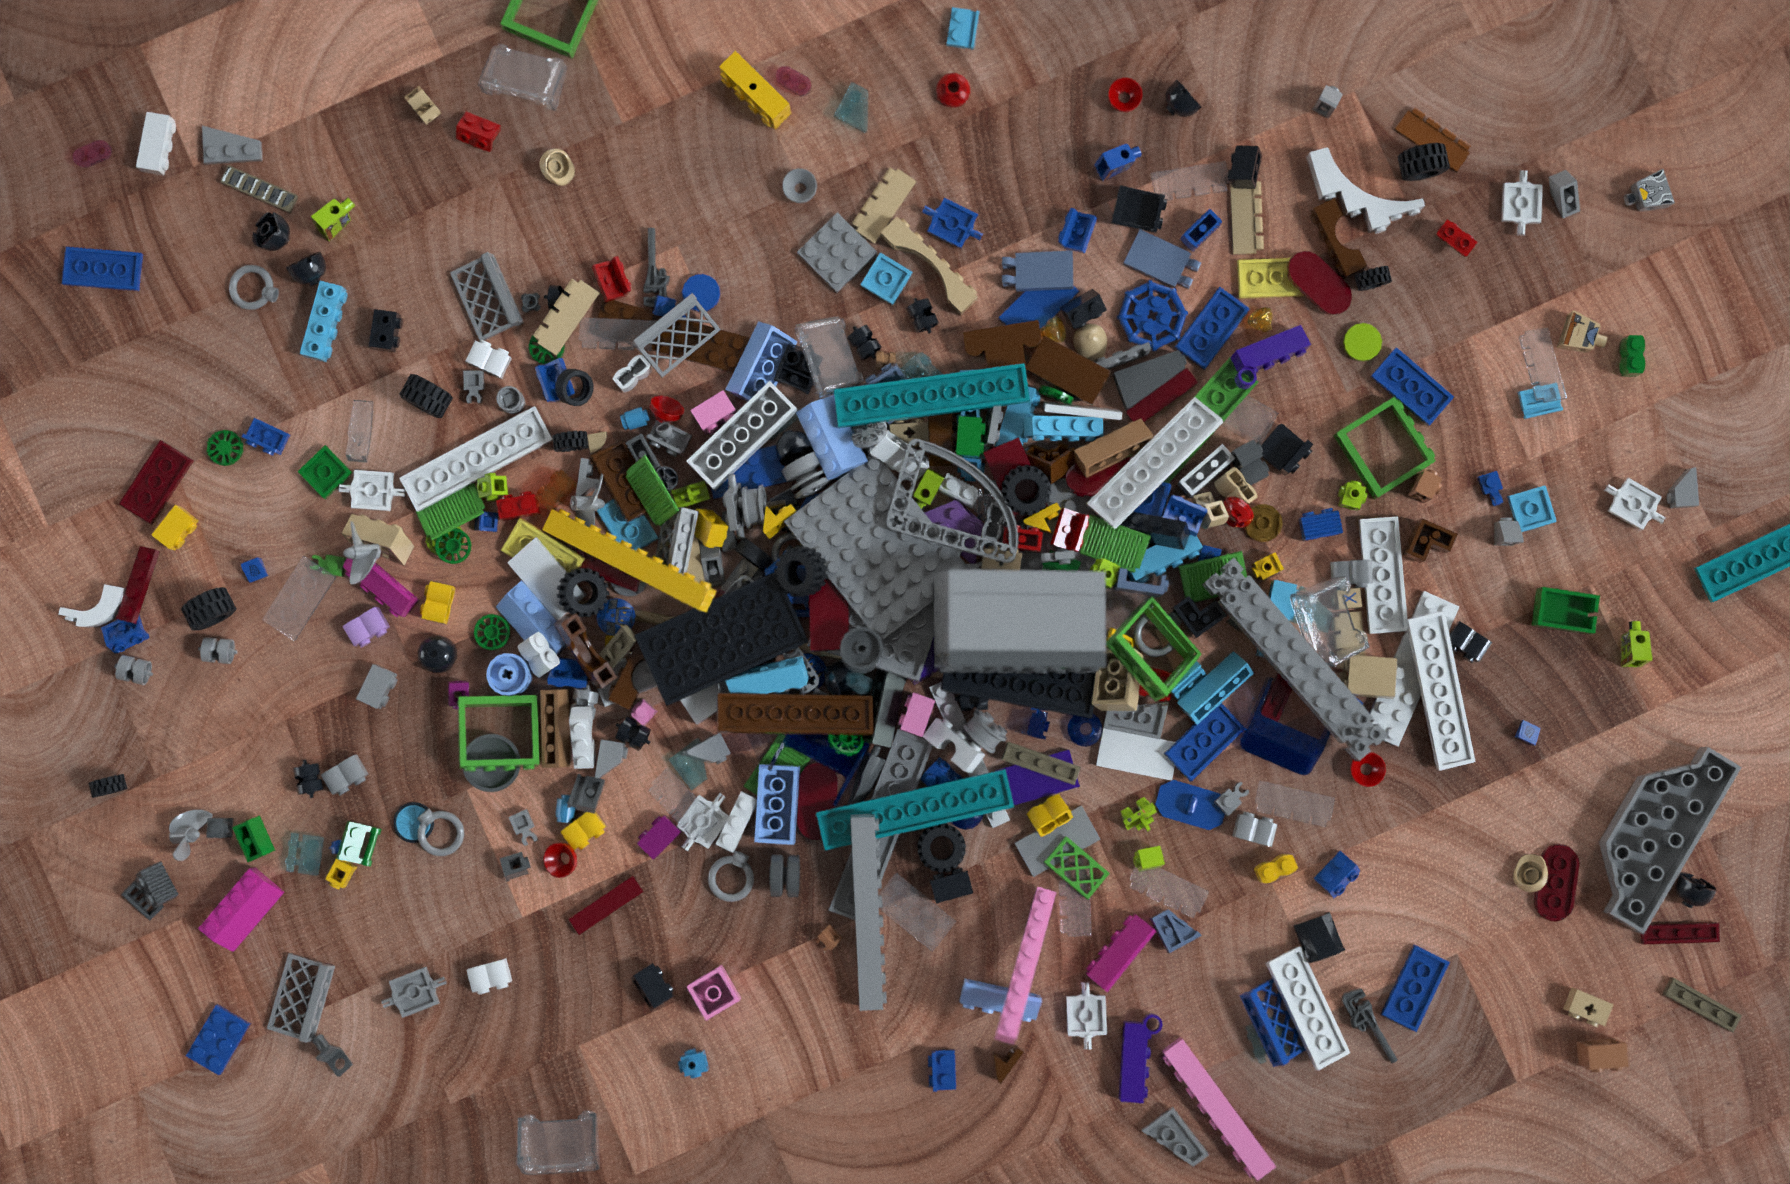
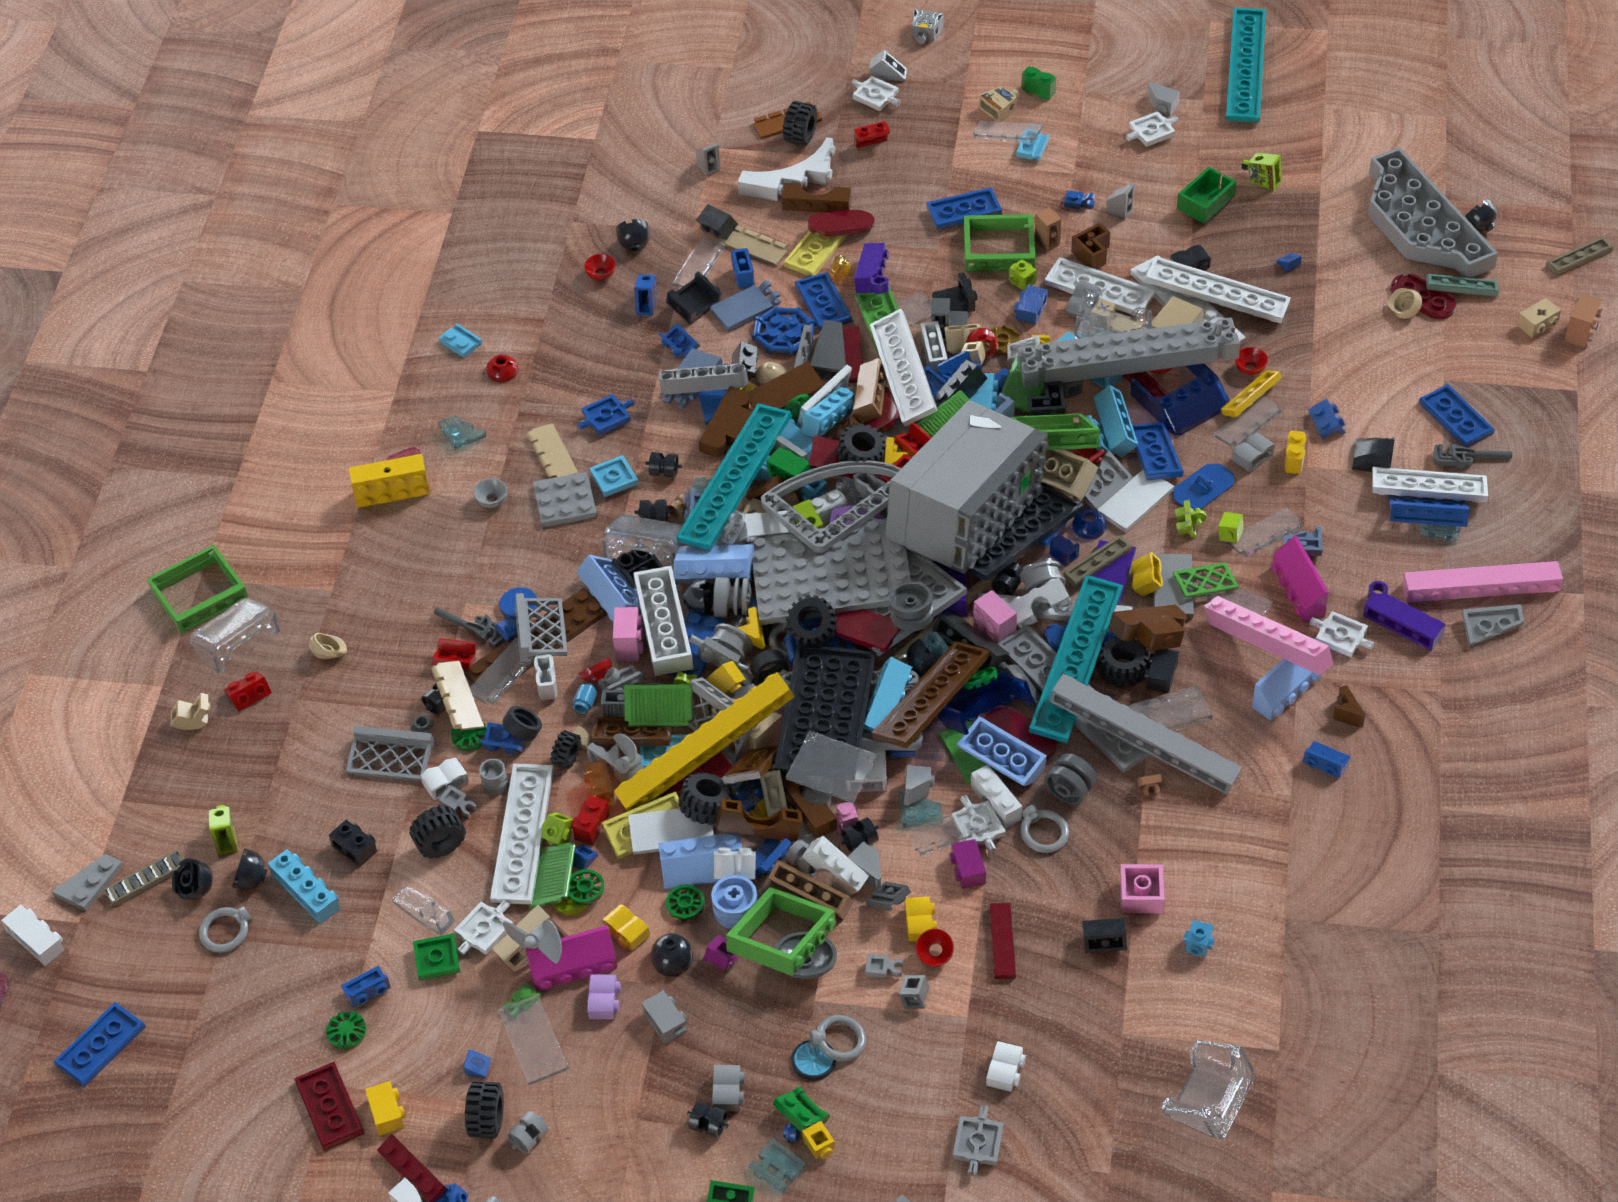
camera: 55 degrees left, 35 degrees down
dark azure brick [555,794,576,823] -> none
tan arch [881,217,978,316] -> none
light grey plate [1214,782,1249,816] -> none
lime tile [1343,323,1382,362] -> none
black tyre [1354,266,1392,291] -> none
medium azure plate [1507,485,1557,532] -> none
dark red tile [1640,922,1720,945] -> none
none -> light grey beam [658,364,748,394]
none -> reddish brown tile [722,744,779,784]
none -> clear piece [786,731,877,803]
none -> white sticker [970,415,1001,428]
none -> white tile [1007,335,1040,361]
none -> reddish brown brick [1108,604,1187,651]
none -> yellow plate [1221,370,1282,417]
none -> sand green tile [1426,274,1499,297]

